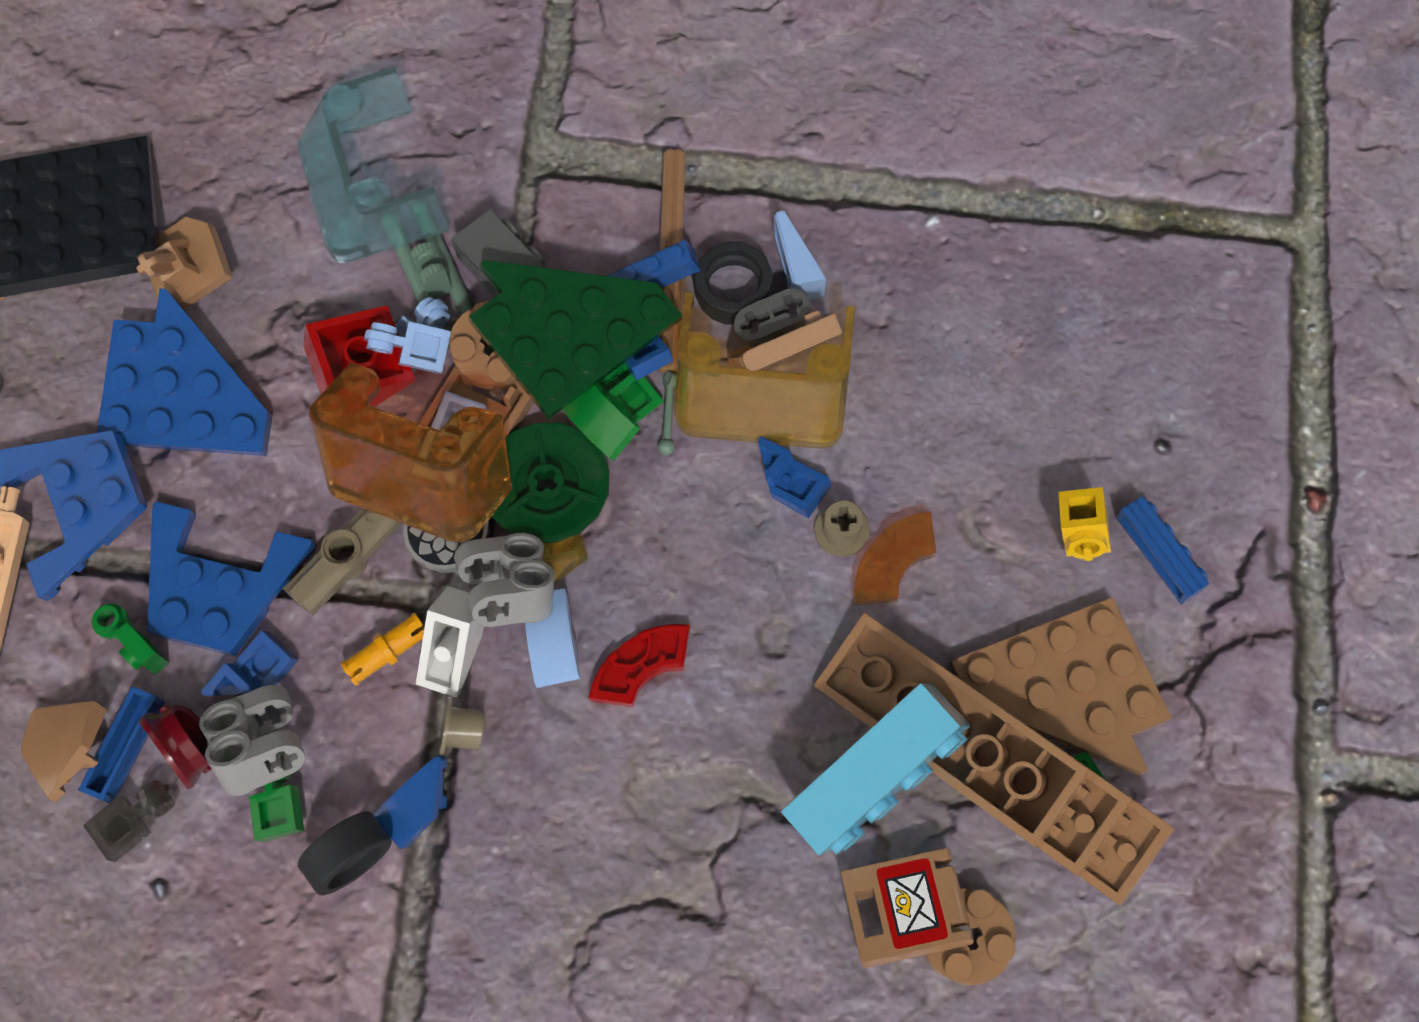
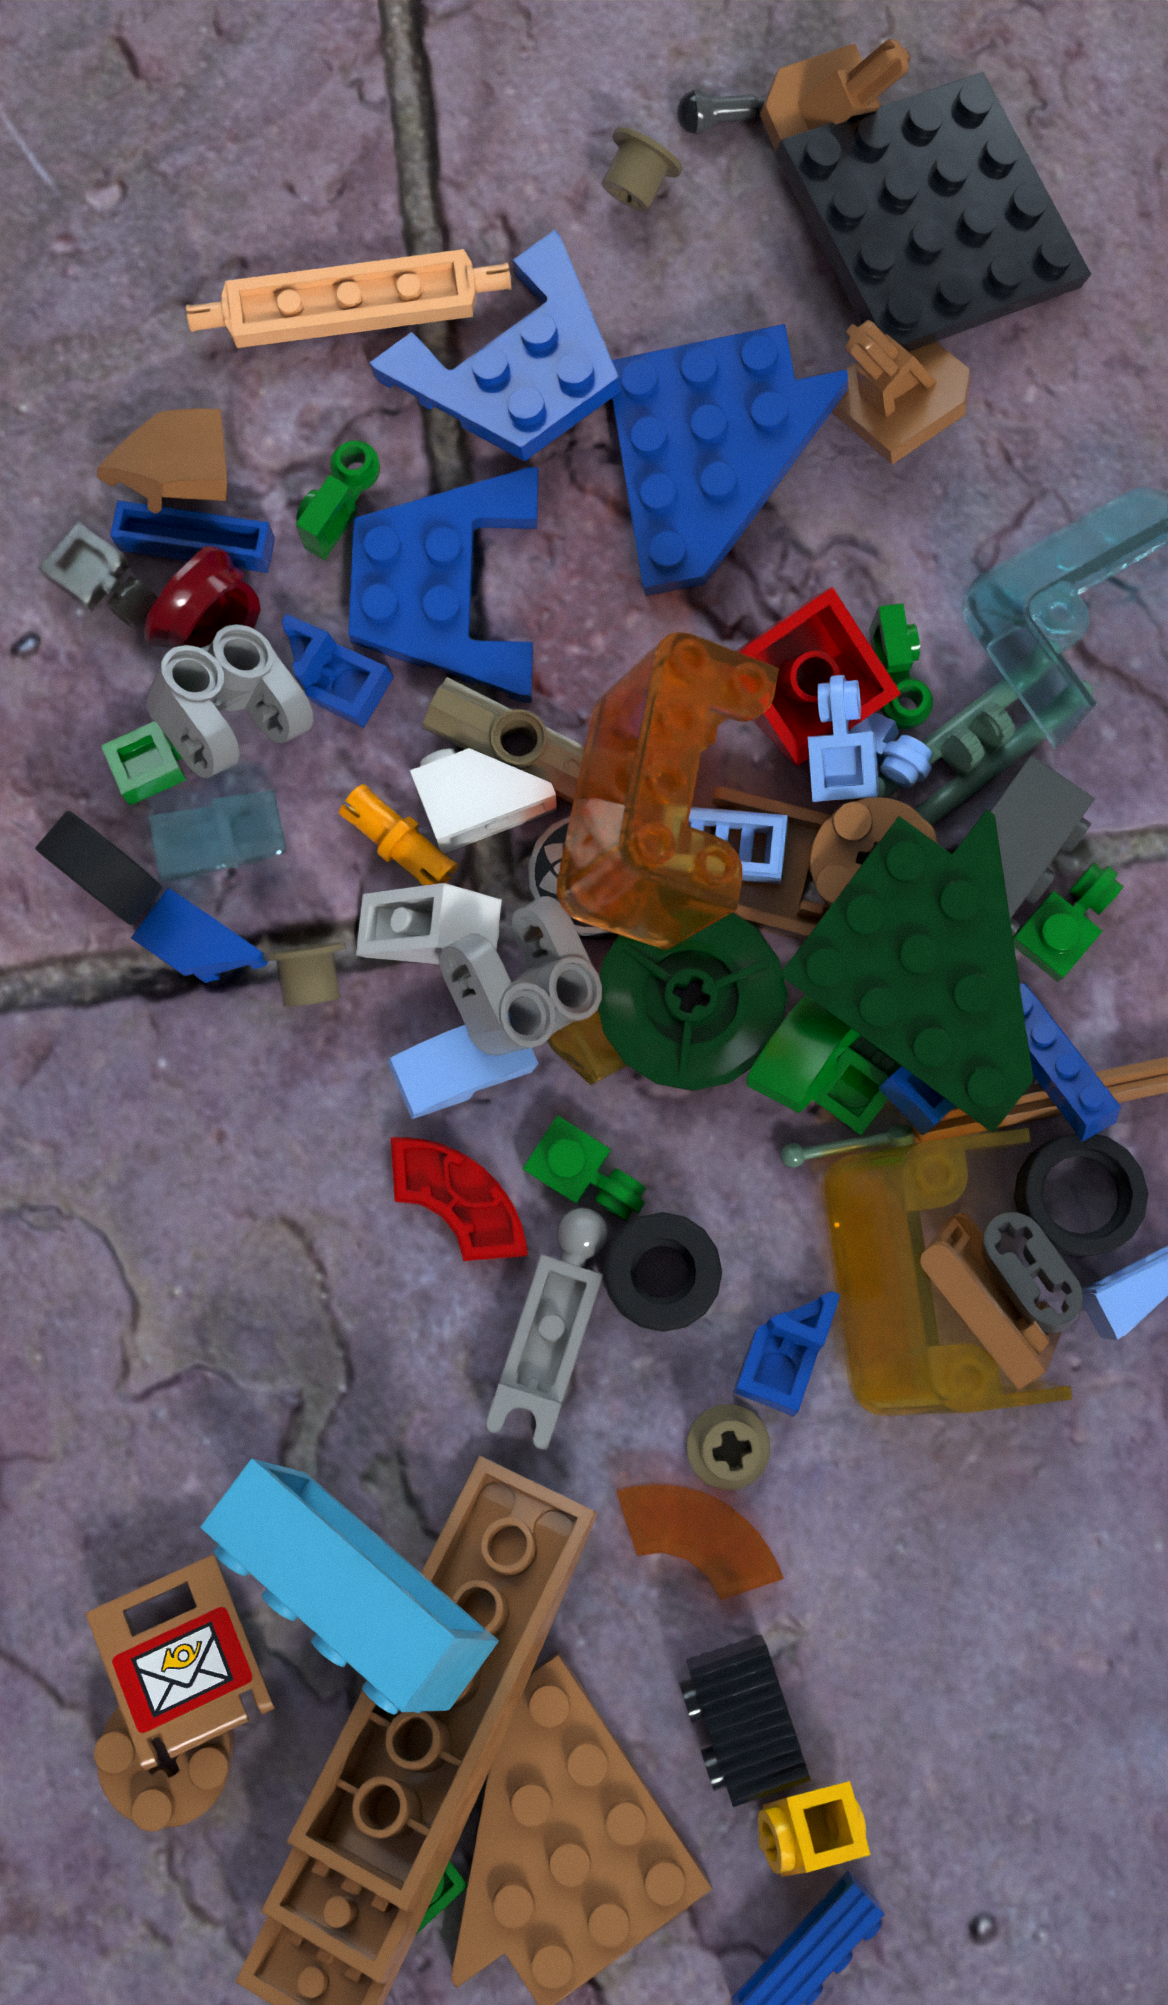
camera: 75 degrees right, 10 degrees up
none -> clear light blue slope [148,790,286,882]
none -> white slope [410,748,557,854]
none -> light grey plate [485,1208,608,1450]
none -> green plate [522,1115,647,1221]
none -> black tyre [603,1212,722,1332]
none -> black brick [679,1635,811,1807]
none -> green plate [869,603,933,729]
none -> green plate [1013,862,1124,982]

